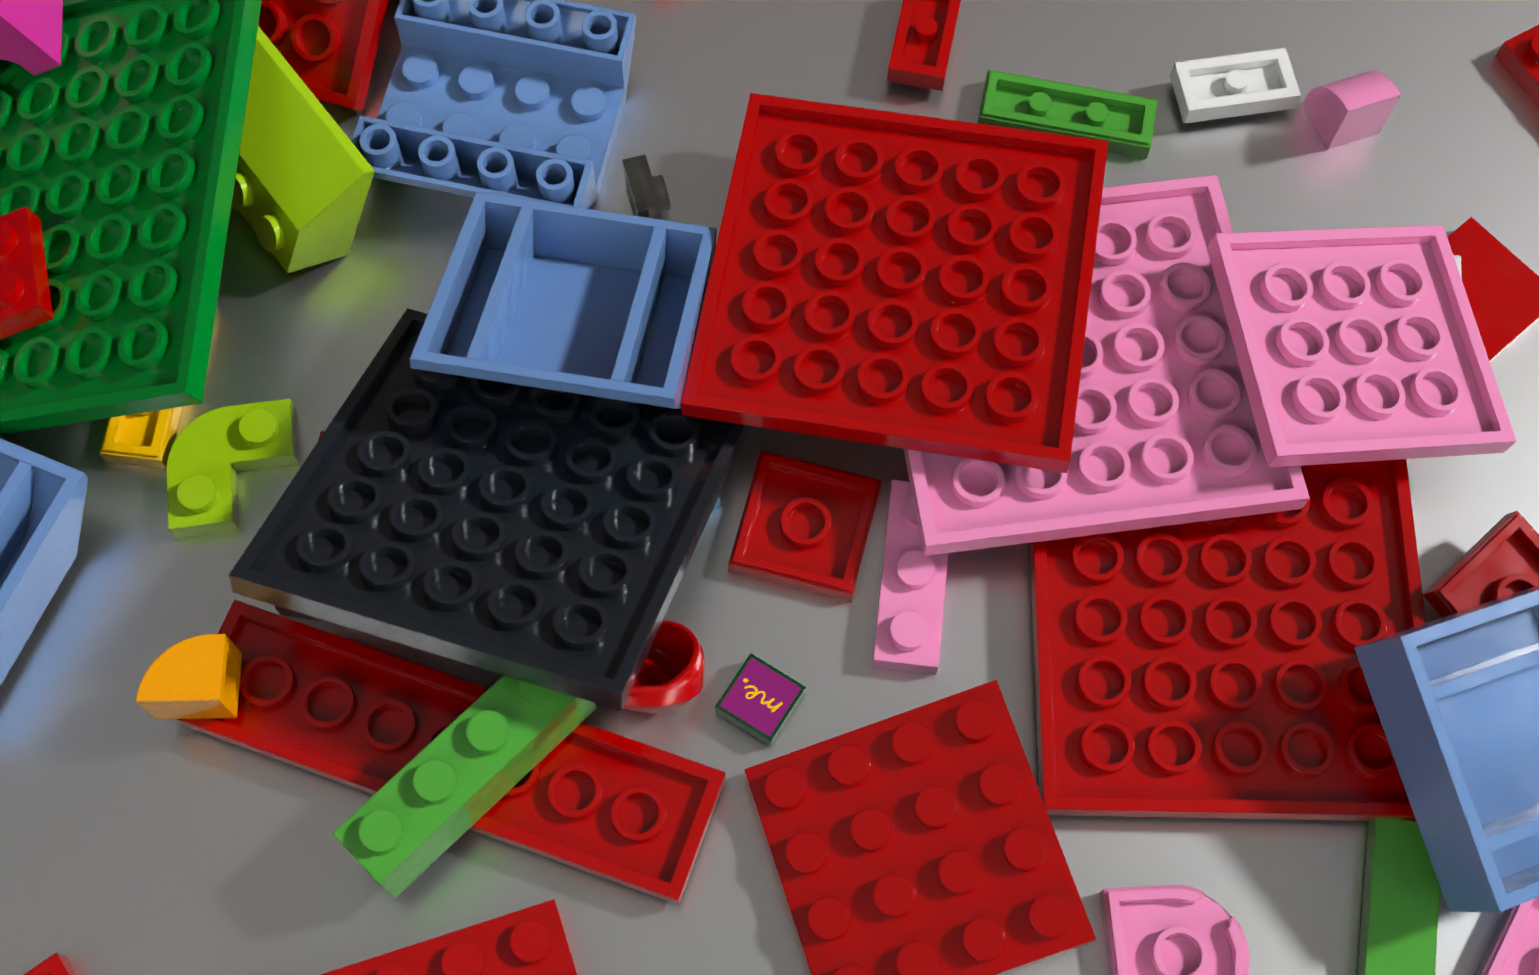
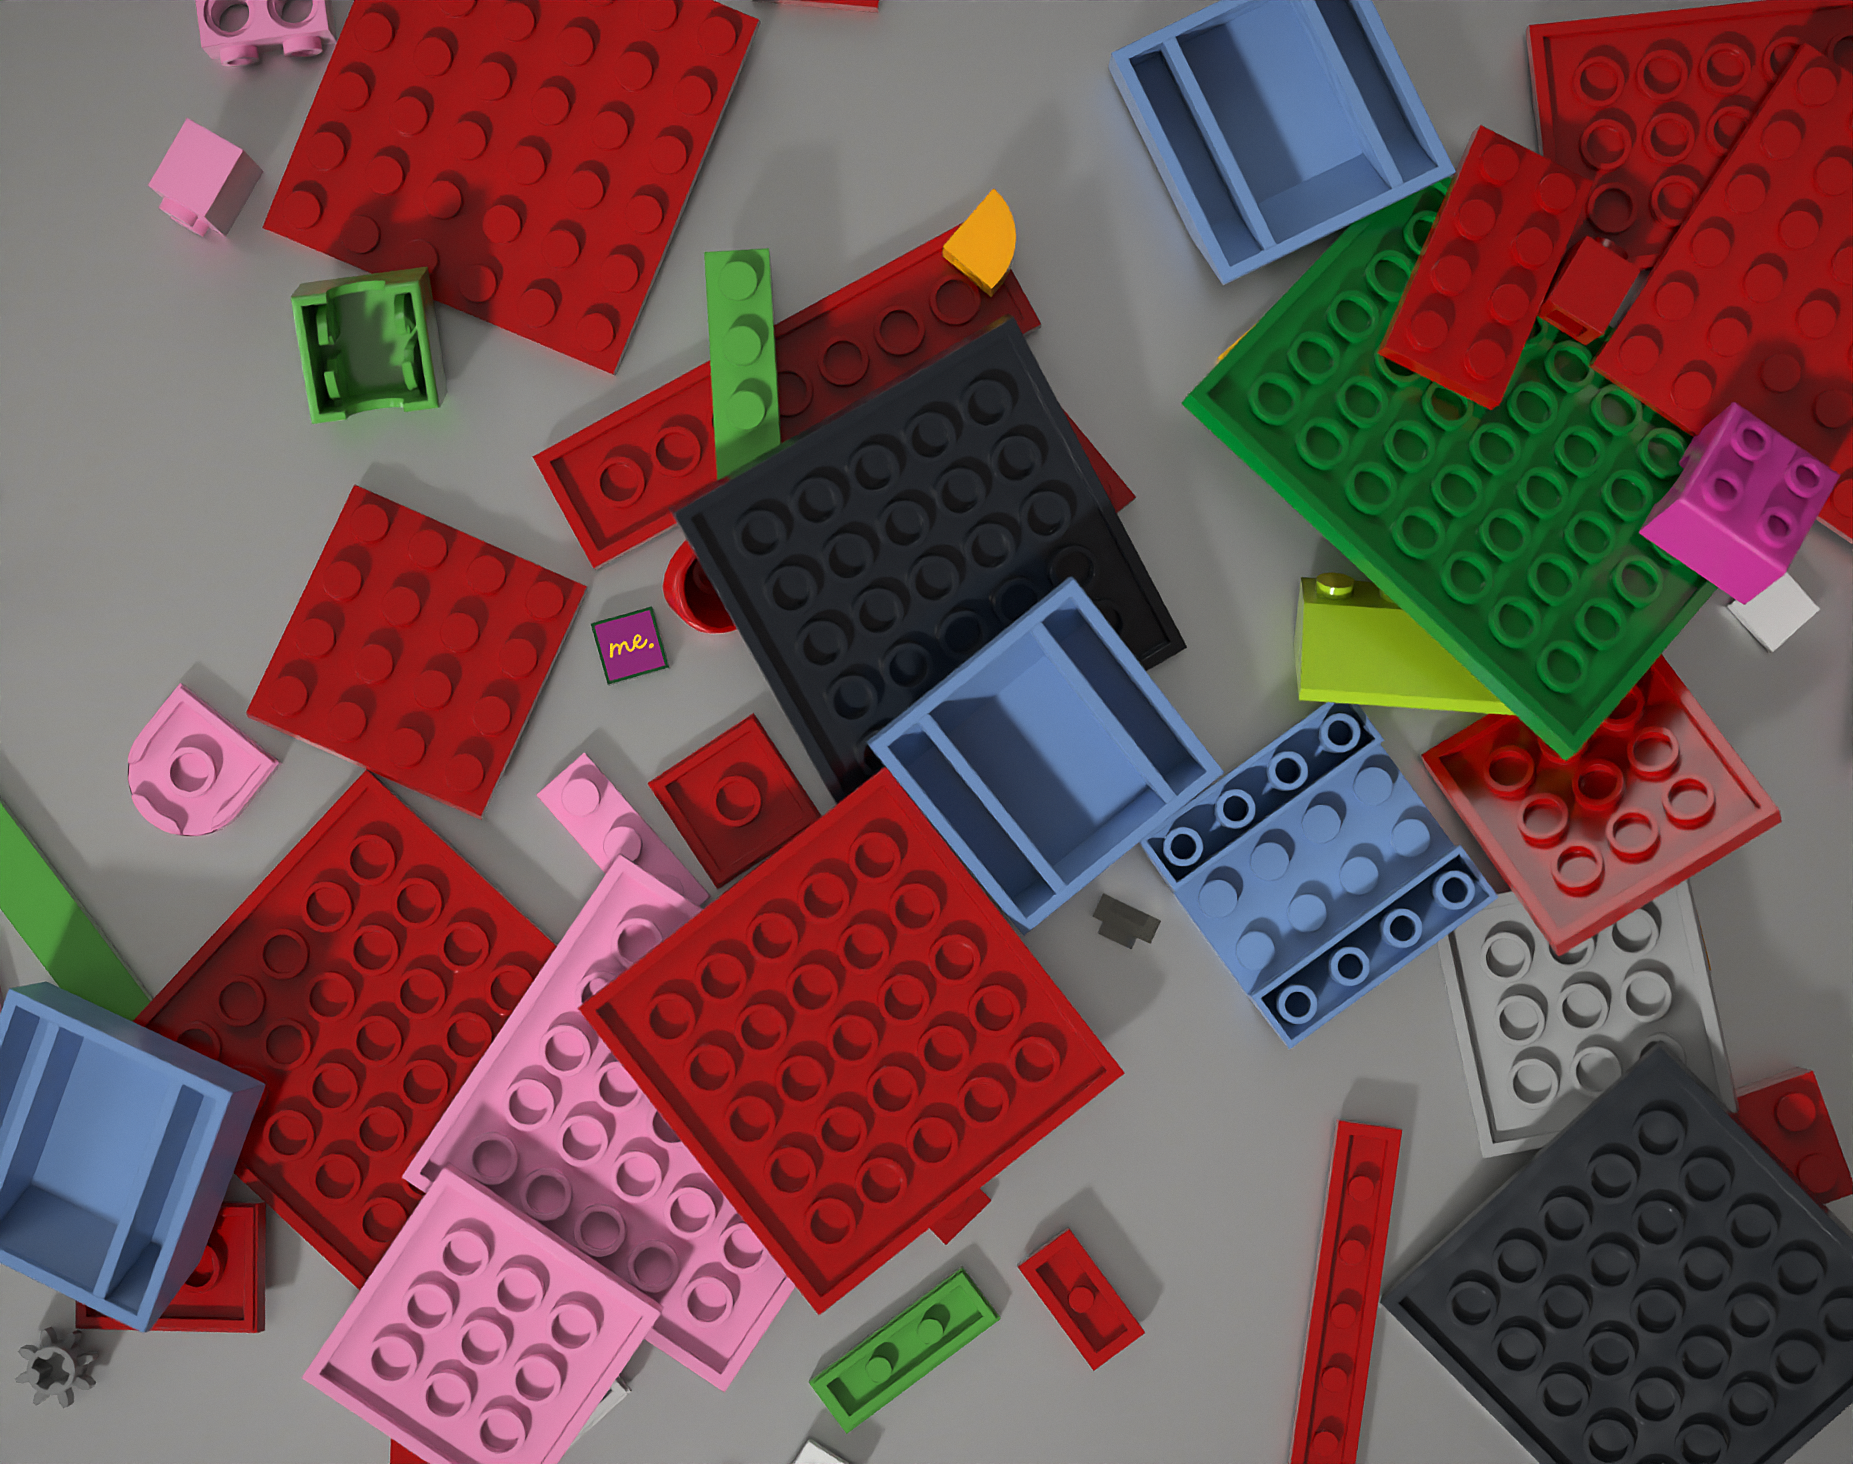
camera: 135 degrees right, 20 degrees up
lime plate [167,398,299,538] -> none

